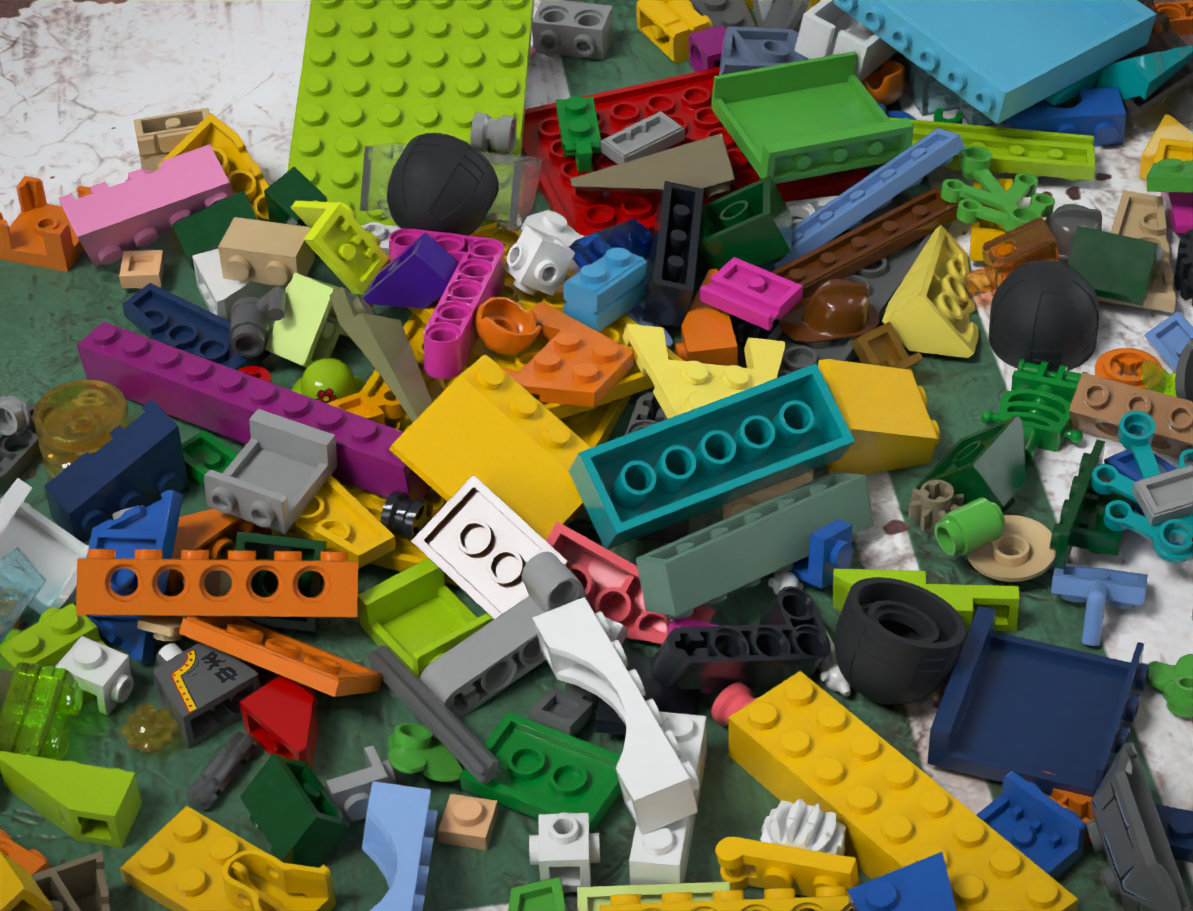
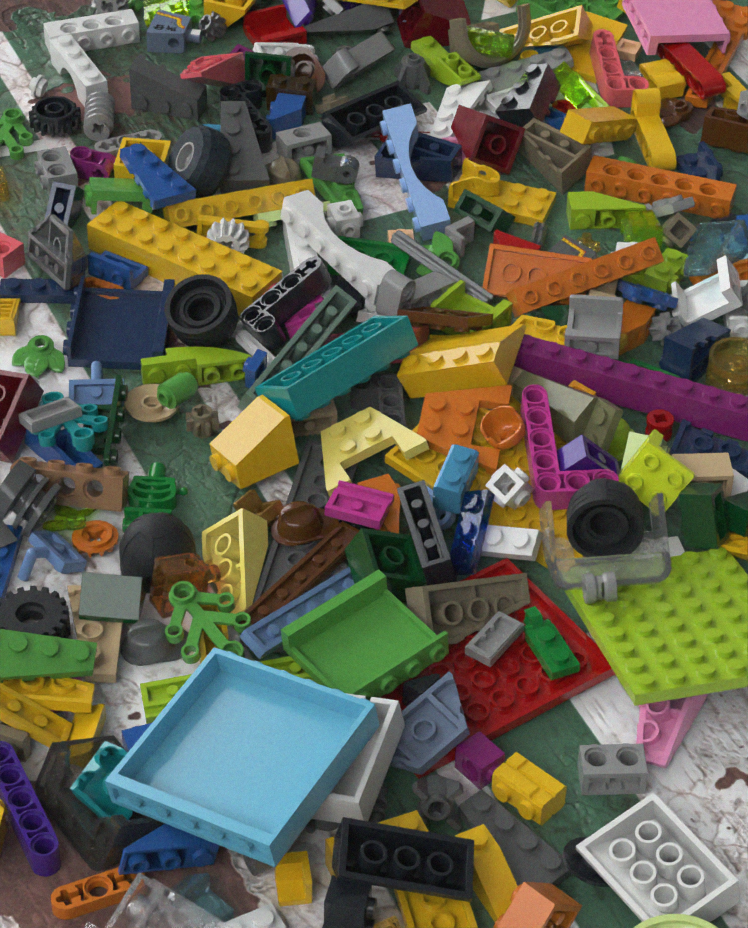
camera: 160 degrees right, 0 degrees up
dark grey piece [229,287,286,357] -> none
dark green slope [916,415,1026,512] -> none

